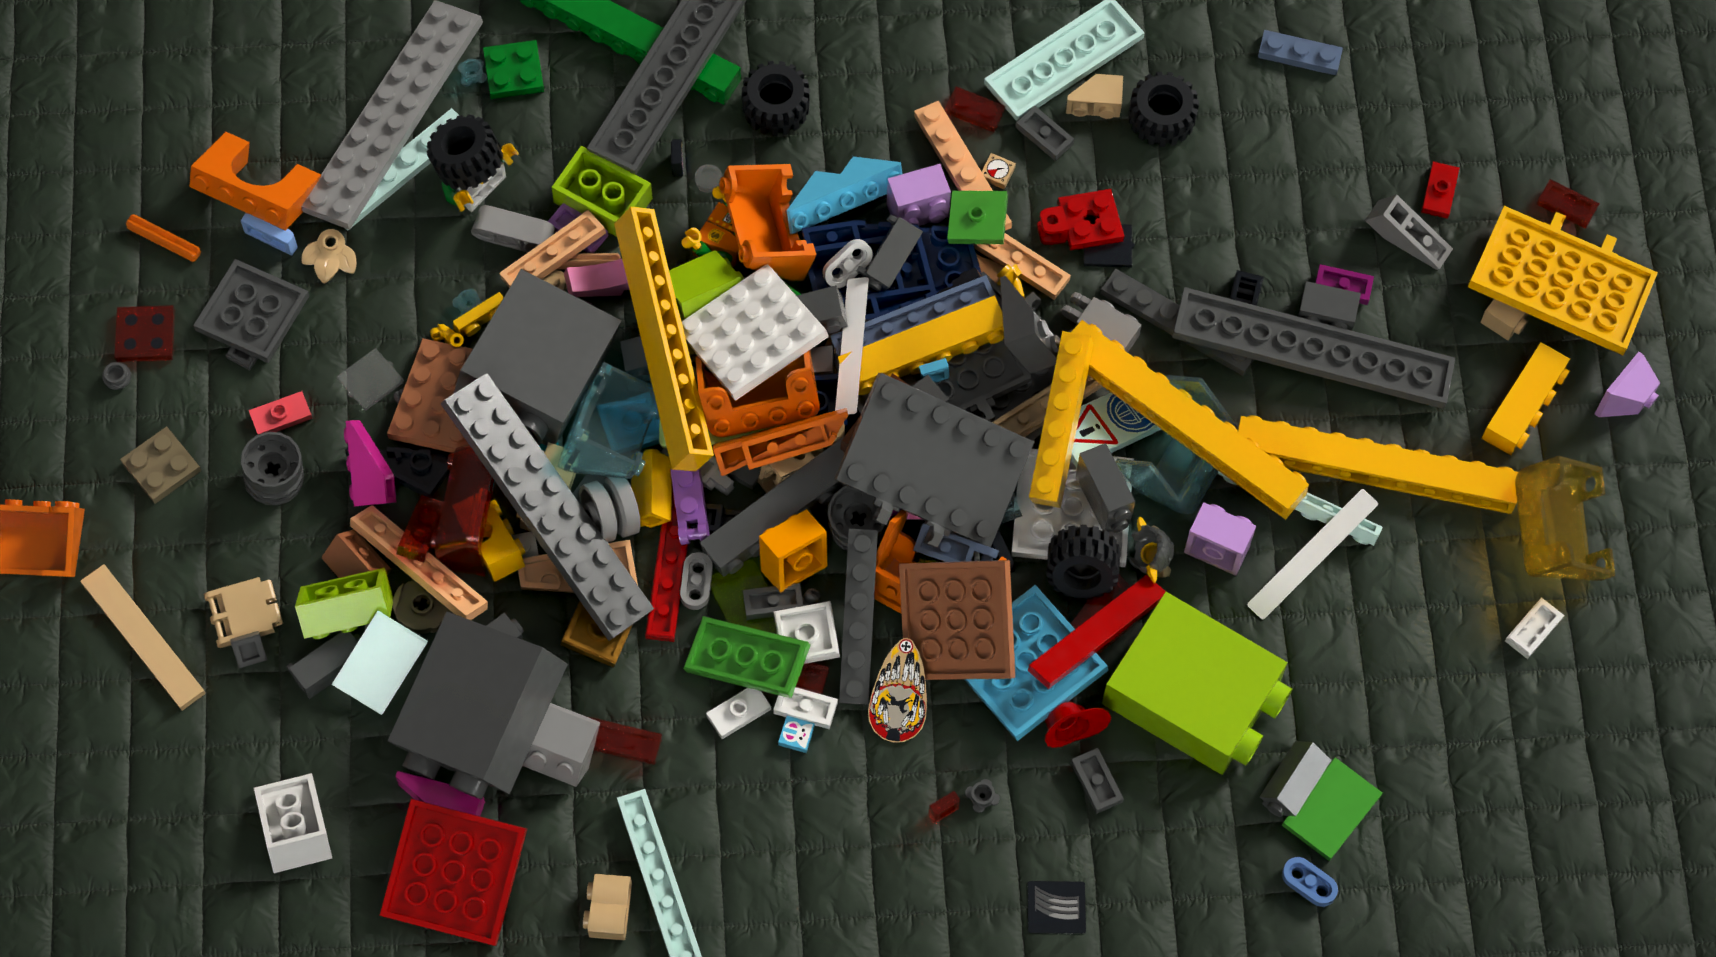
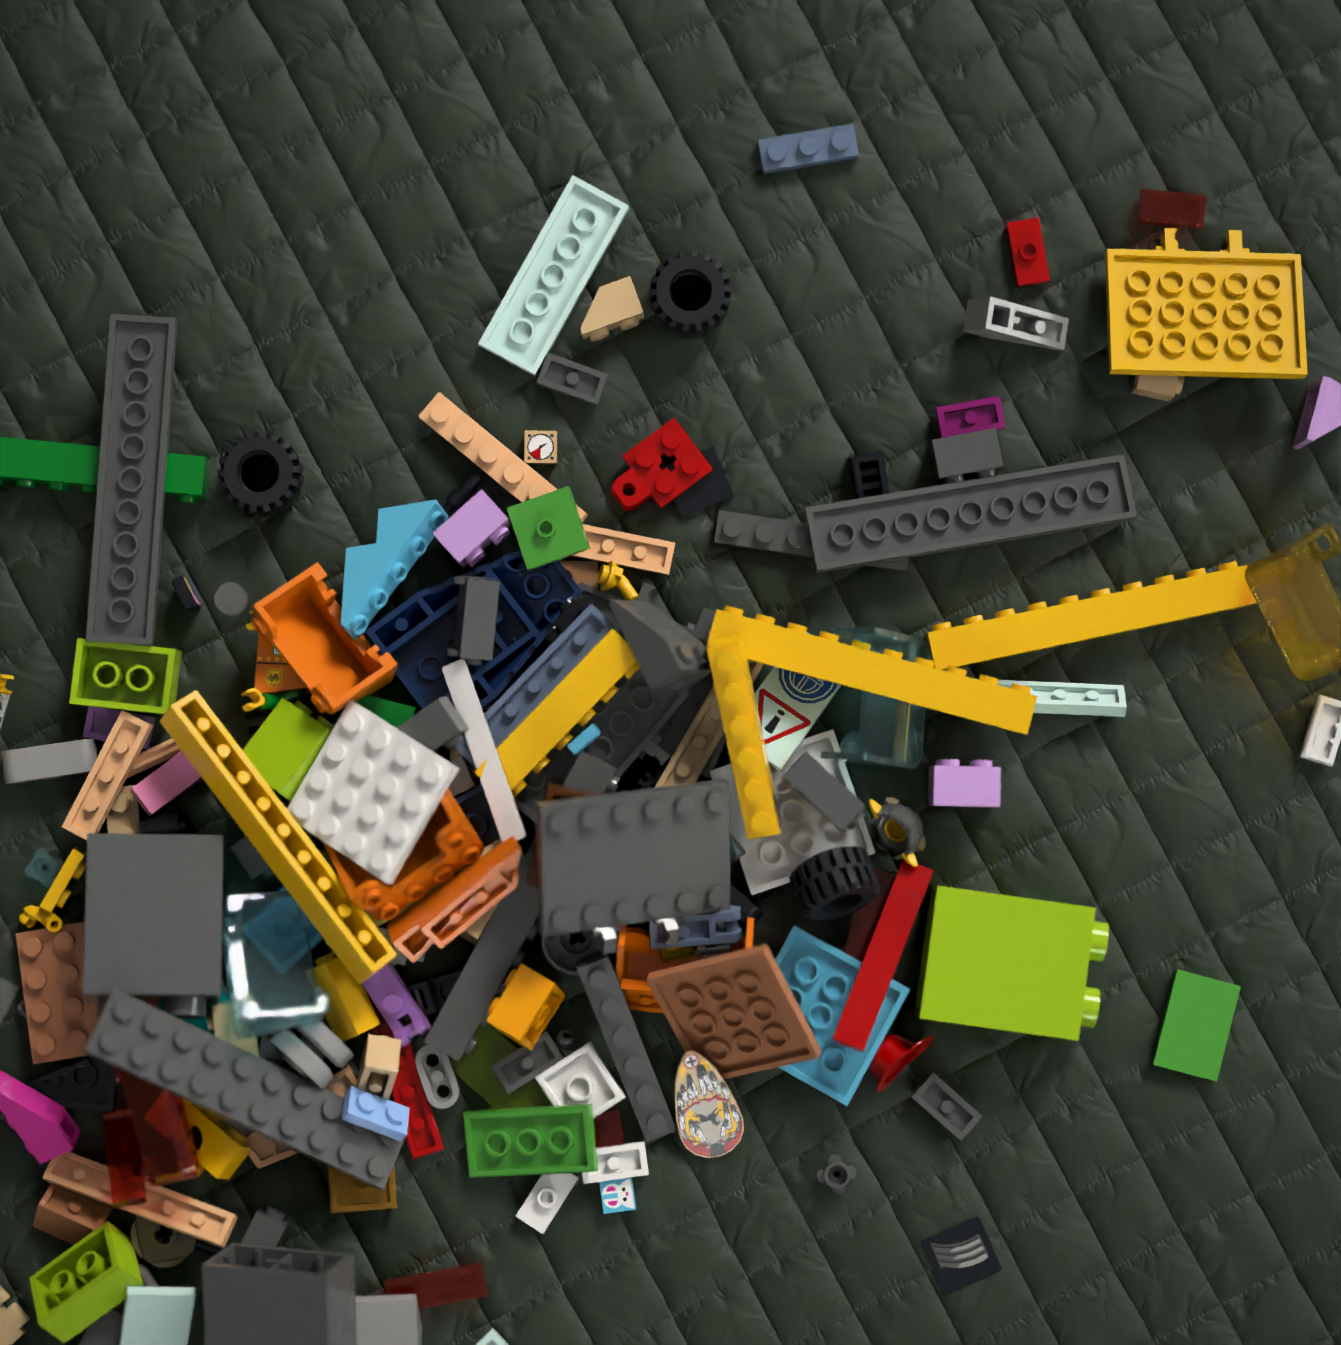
camera: 25 degrees left, 20 degrees up
white plate [823,239,873,288] -> none
clear red tile [928,791,960,823] -> none
clear red plate [945,86,1006,132] -> none
light grey hinge [1061,292,1142,353] -> none
white sticker [1247,489,1378,619] -> none
brick [1260,741,1331,817] -> none
medium blue plate [1282,857,1338,907] -> none
yellow brick [1482,342,1570,455] -> none
none -> light blue plate [342,1086,409,1142]
none -> tan slope [356,1034,401,1100]

